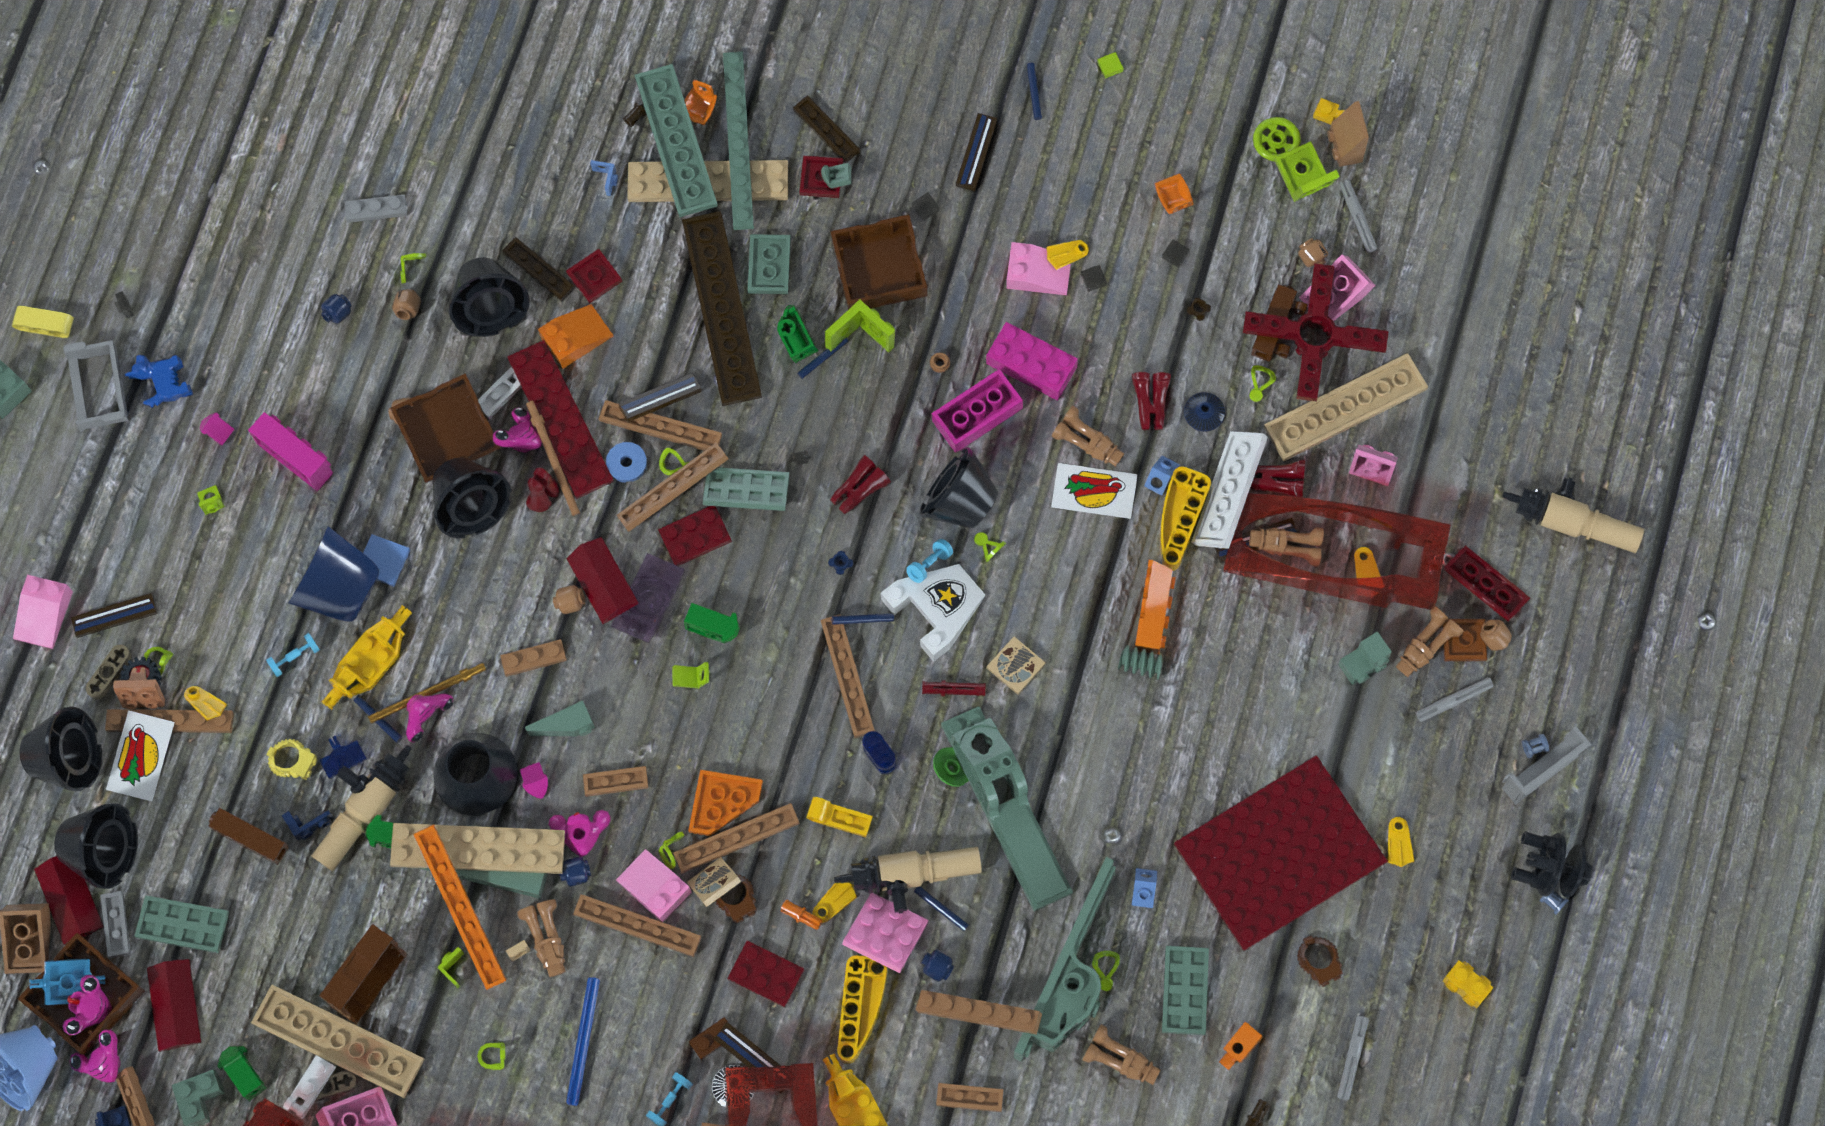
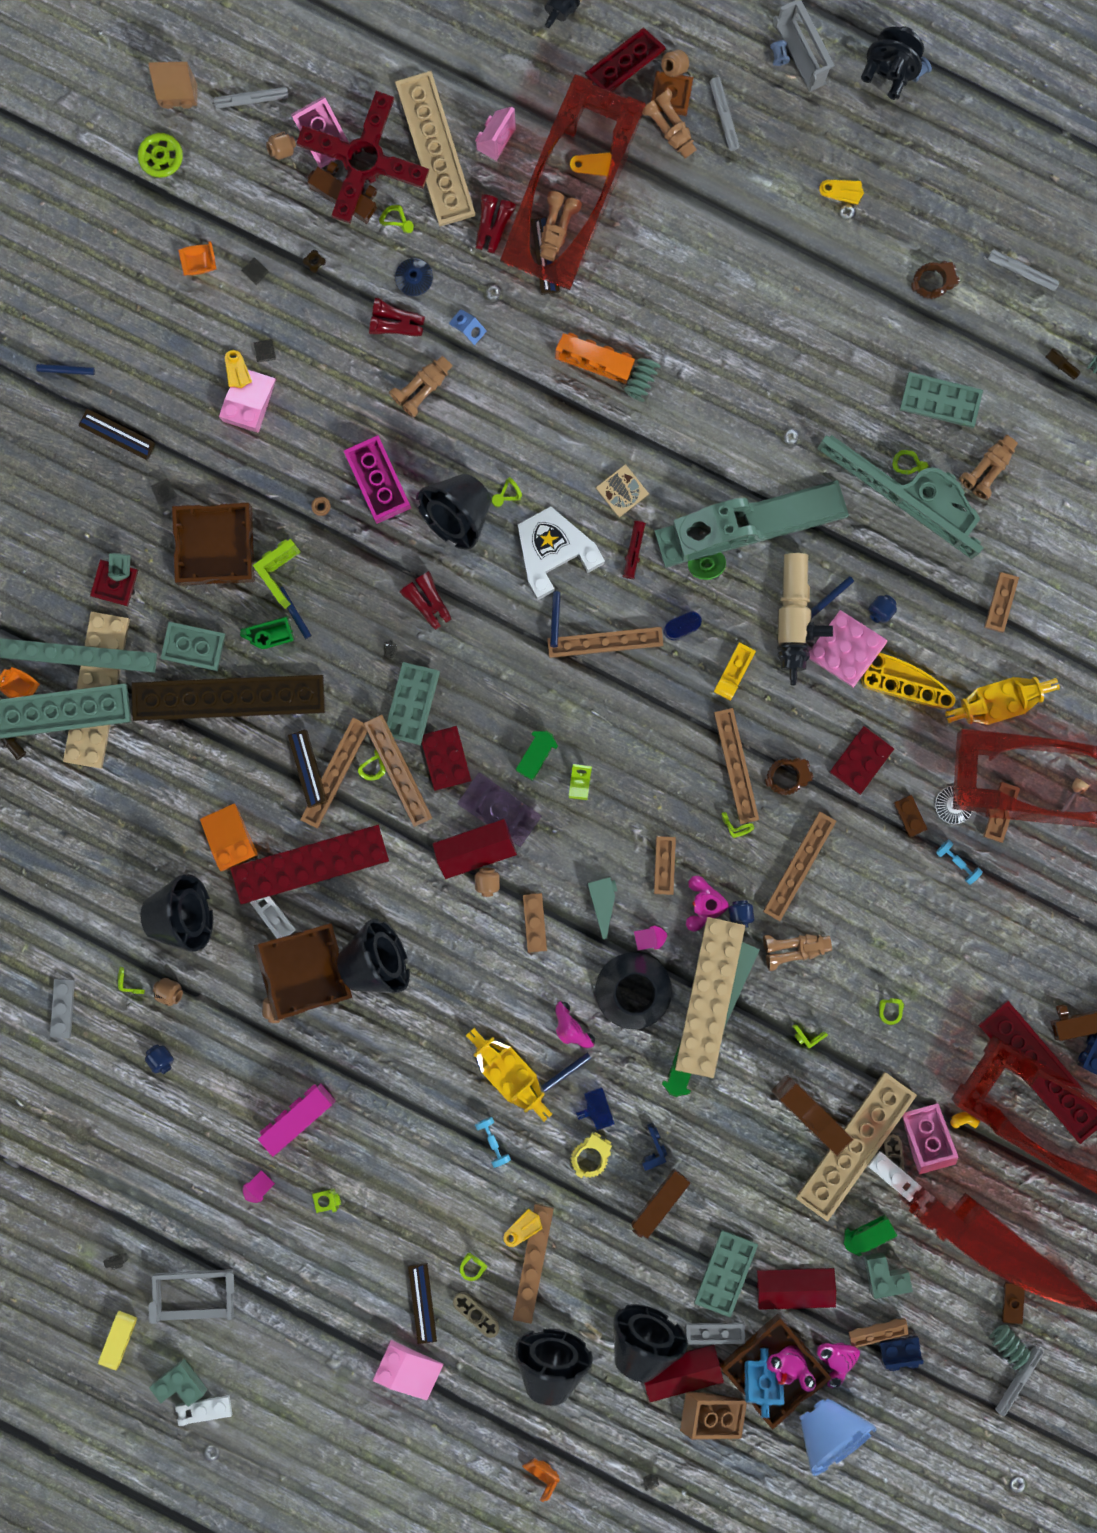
camera: 85 degrees left, 15 degrees up
sticker [106,710,175,801] -> none
nougat plate [113,657,165,709] -> none
blue animal [125,355,193,408] -> none
dark blue piece [288,526,379,622] -> none
tan piece [311,745,412,872] -> none
medium blue tile [363,534,410,587] -> none
pearl gold bar [368,663,486,724] -> none
orange plate [413,824,507,990] -> none
dark pink head [493,407,542,453] -> none
dark brown tile [502,237,575,302] -> none
tan tile [506,940,530,961] -> none
medium nougat bar [526,401,580,516] -> none
dark red piece [526,467,560,512] -> none
dark red plate [566,249,623,304] -> none
blue axle [566,977,600,1106] -> none
medium blue bracket [590,160,618,196] -> none
medium blue tile [606,442,647,483] -> none
bright pink slope [616,849,692,922] -> none
tan tile [687,857,741,907] -> none
orange plate [688,770,763,836] -> none
tile [713,1022,795,1094] -> none
orange axle [780,900,822,930] -> none
dark brown tile [793,95,860,163] -> none
yellow piece [812,883,857,923] -> none
dark blue plate [828,551,853,575] -> none
medium azure wheel [907,539,953,583] -> none
medium nougat plate [916,990,1042,1035] -> none
dark pink brick [986,322,1078,401] -> none
sticker [1051,463,1137,519] -> none
lime tile [1097,52,1124,79] -> none
medium blue bracket [1132,868,1157,908] -> none
yellow beam [1160,466,1211,571] -> none
dark red plate [1173,755,1388,952] -> none
white plate [1191,431,1268,549] -> none
orange torso [1219,1022,1263,1070] -> none
lime bracket [1274,141,1340,202] -> none
yellow plate [1313,98,1345,125] -> none
sand green brick [1338,631,1392,685] -> none
yellow brick [1443,960,1494,1008] -> none

